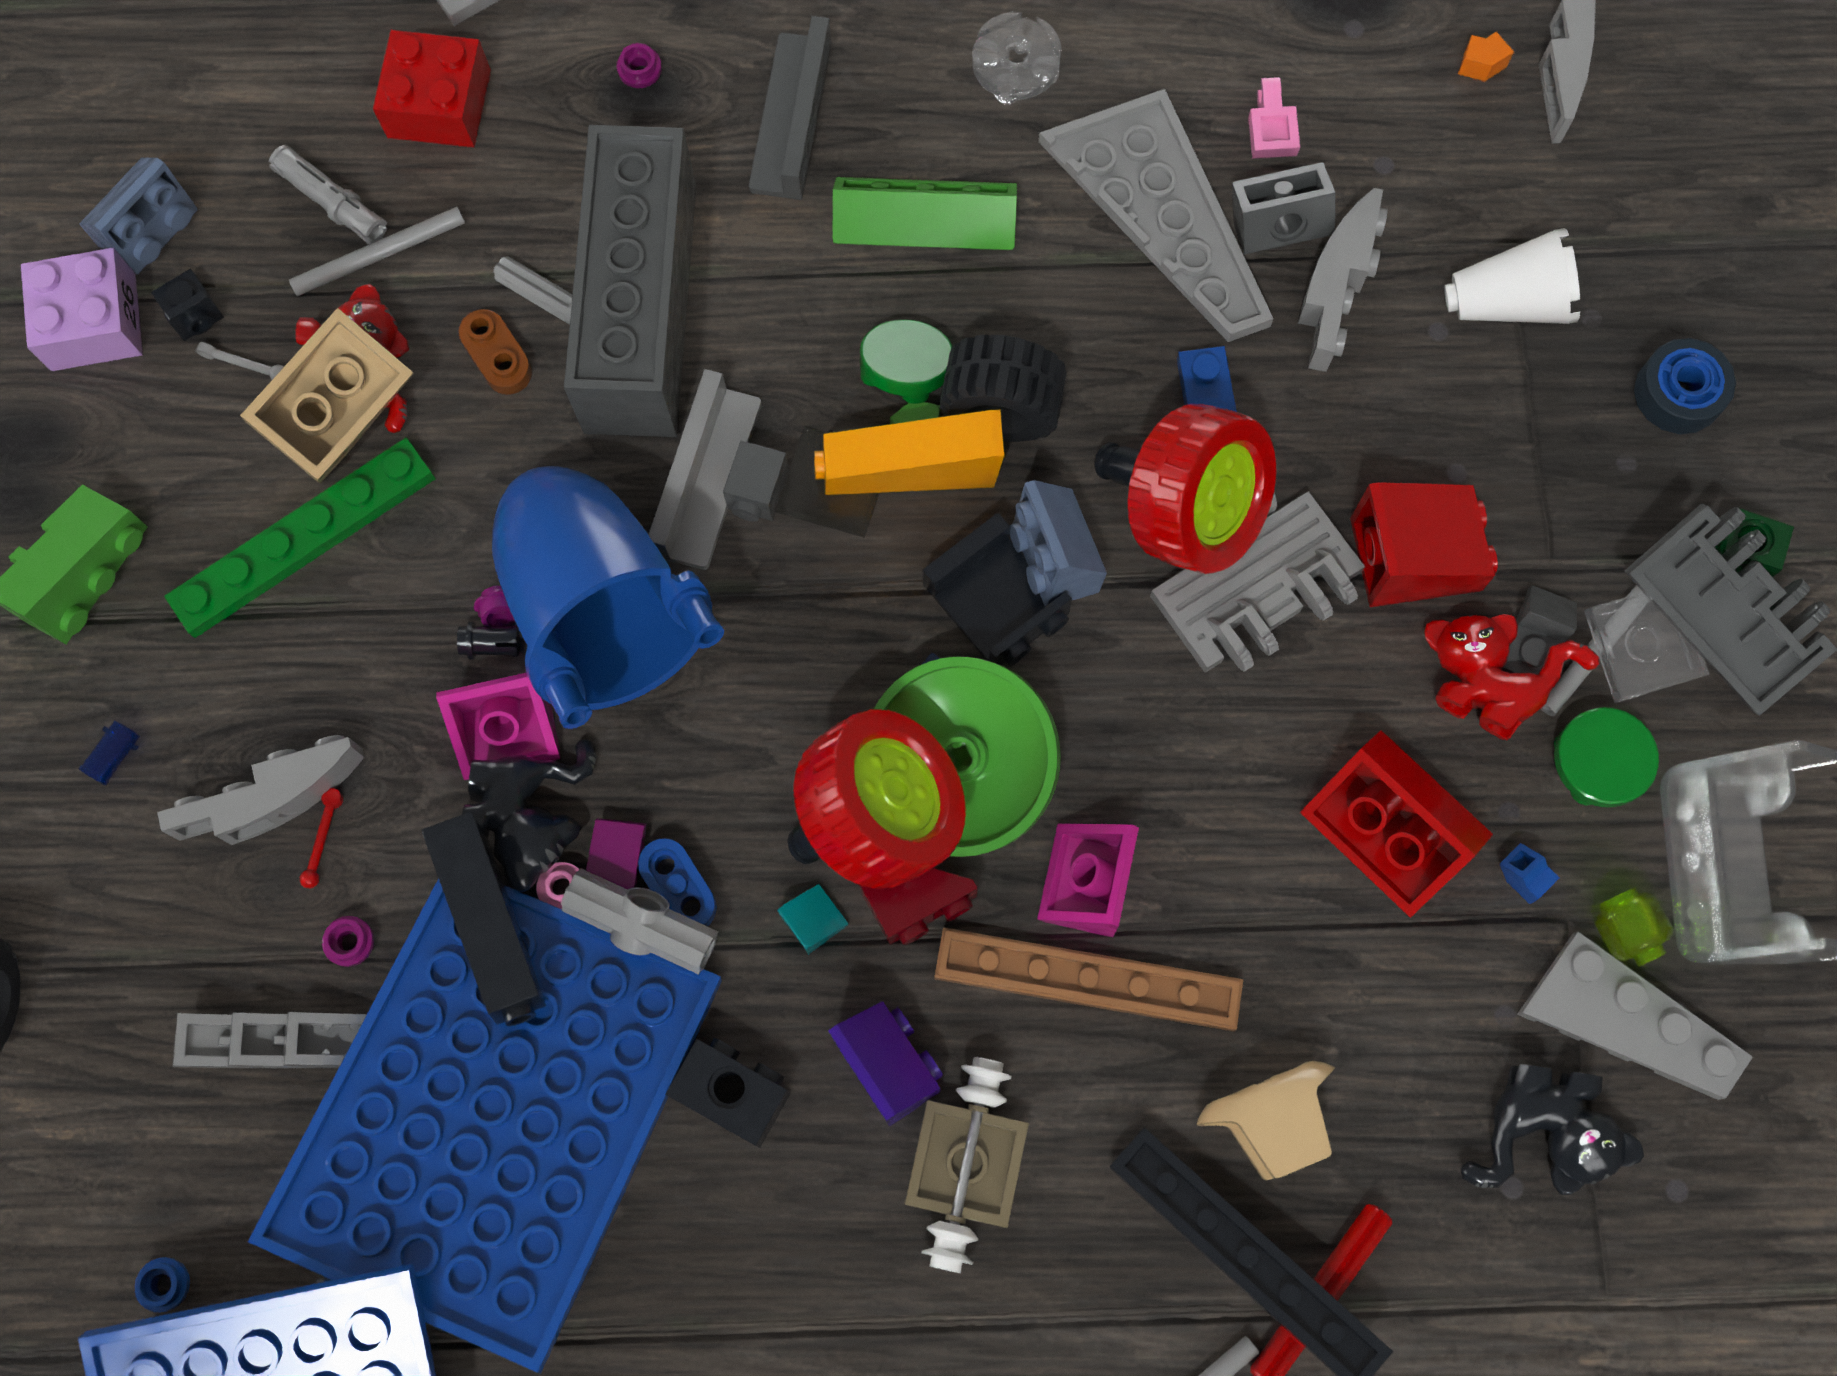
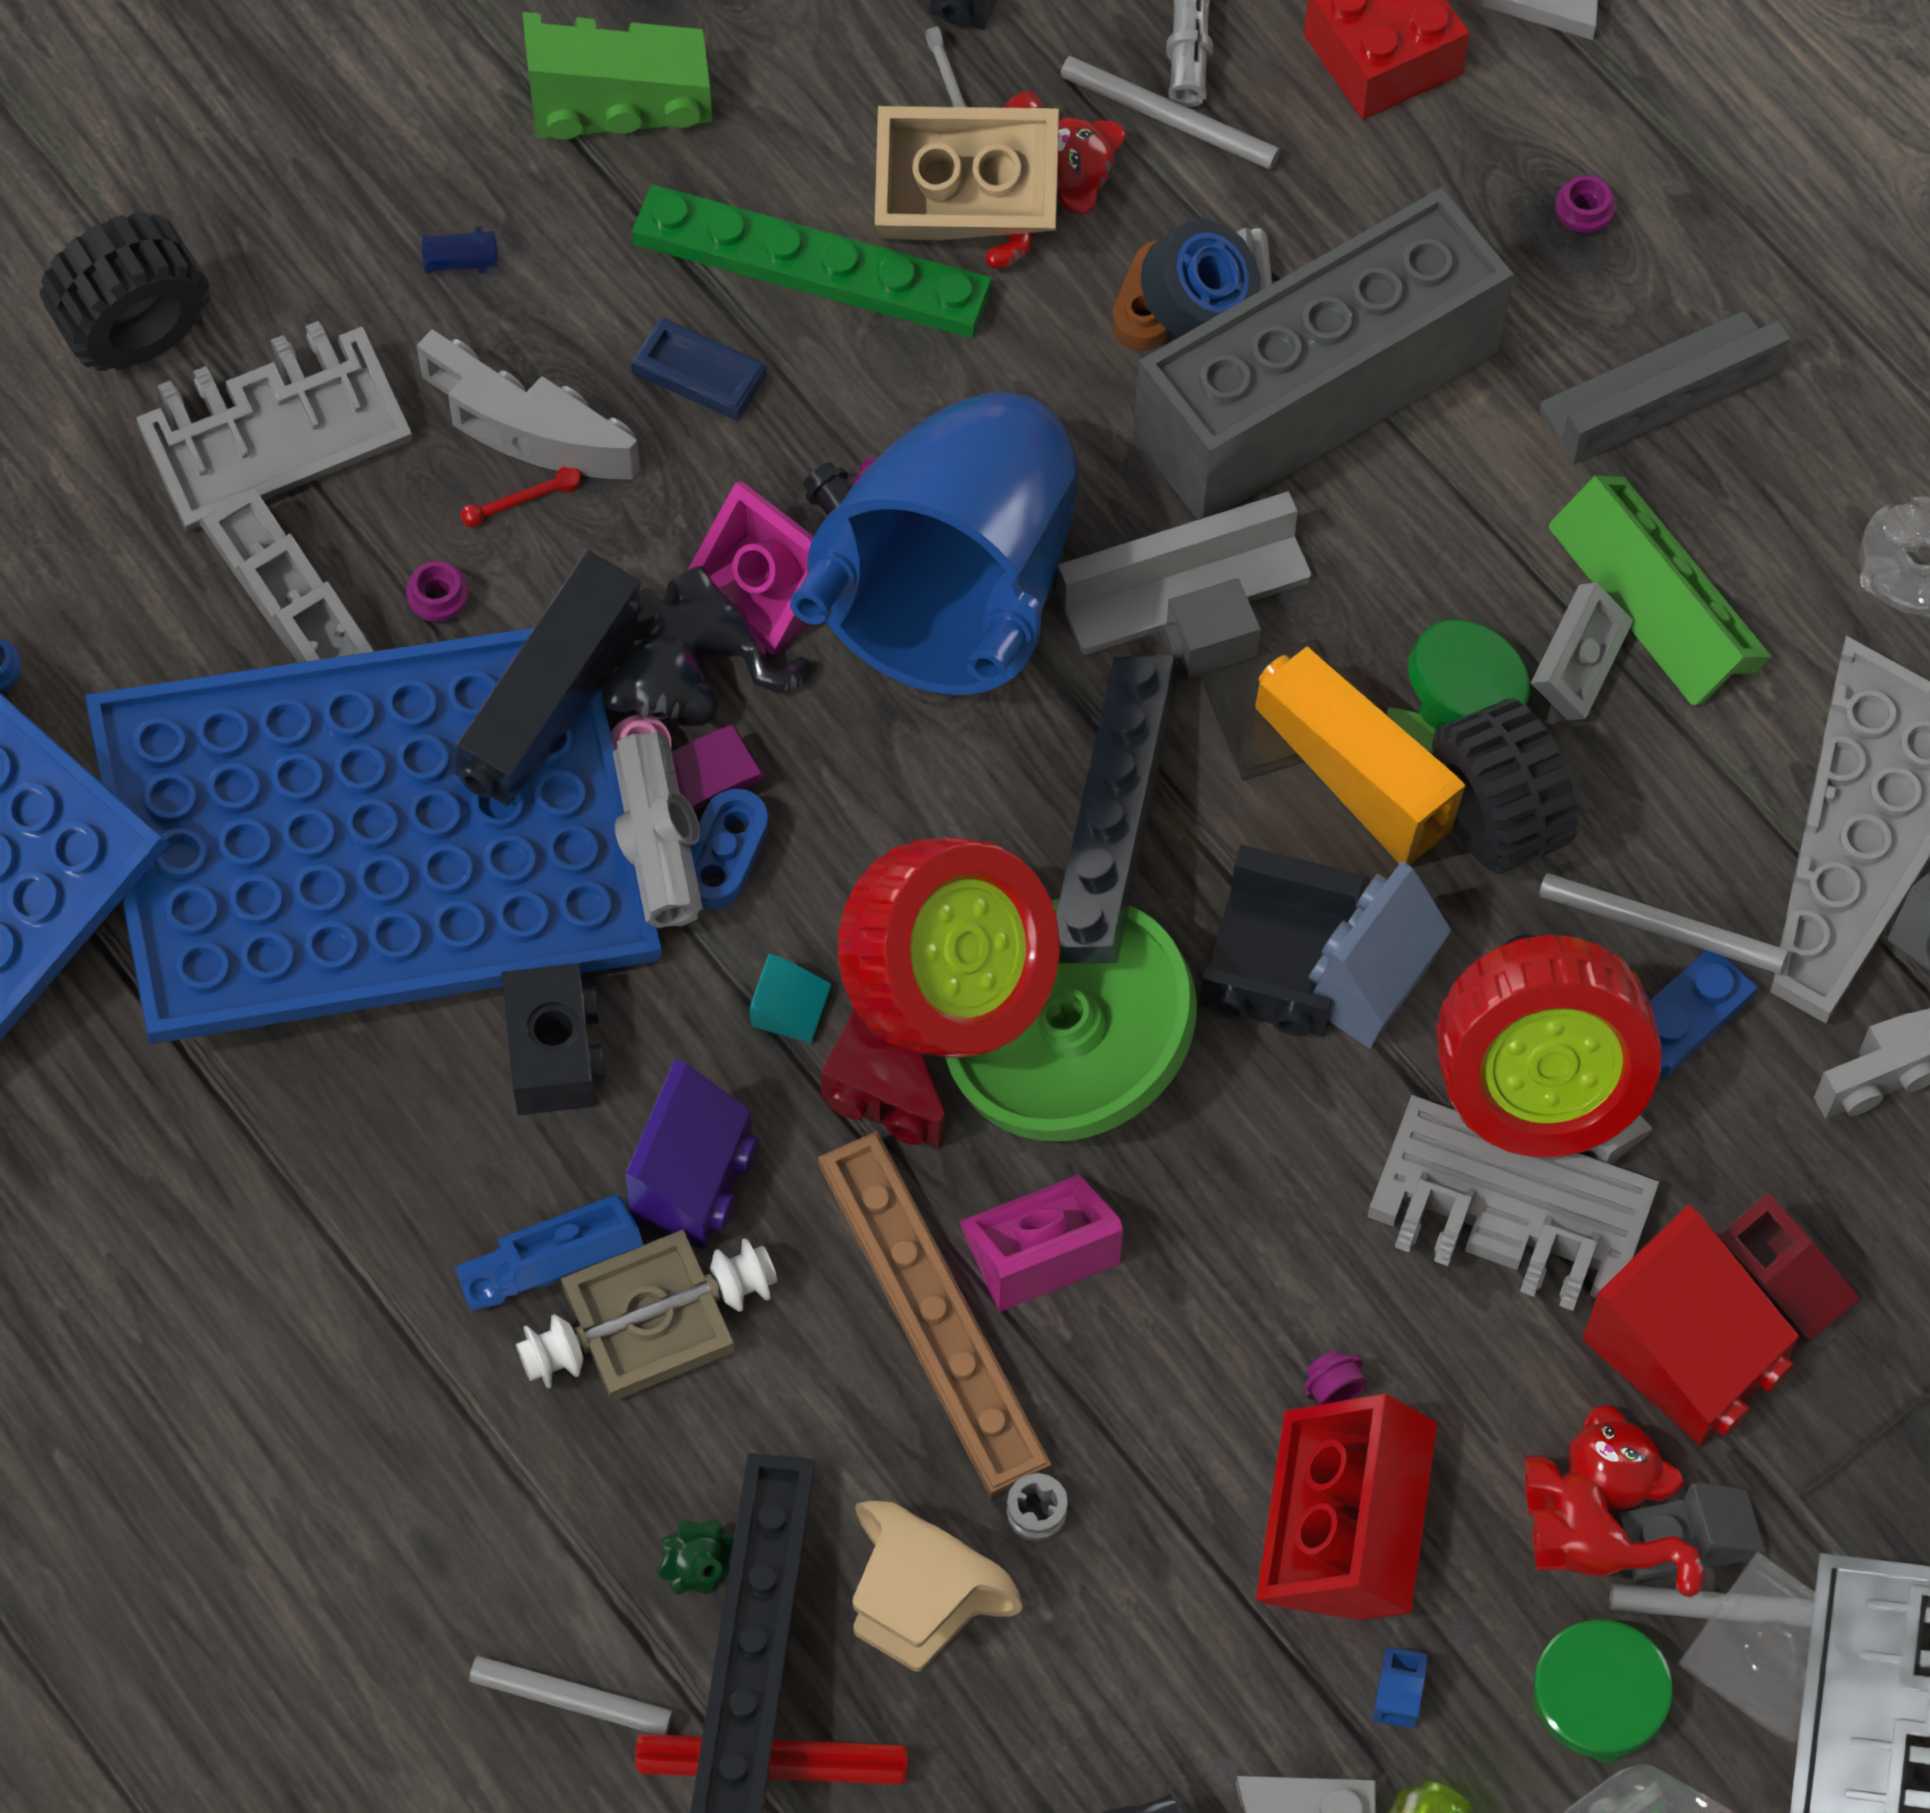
camera: 50 degrees right, 10 degrees down
none -> light grey hinge [136,321,412,533]
none -> blue hinge [455,1194,643,1311]
none -> dark blue tile [631,317,767,421]
none -> dark green plant [657,1519,734,1594]
none -> light grey bush [1007,1473,1068,1541]
none -> black plate [1056,655,1180,963]
none -> wheel [1141,219,1261,337]
none -> magenta plate [1305,1351,1367,1405]
none -> light grey plate [1531,582,1633,721]
none -> light grey piece [1539,873,1790,975]
none -> dark red slope [1718,1192,1861,1342]

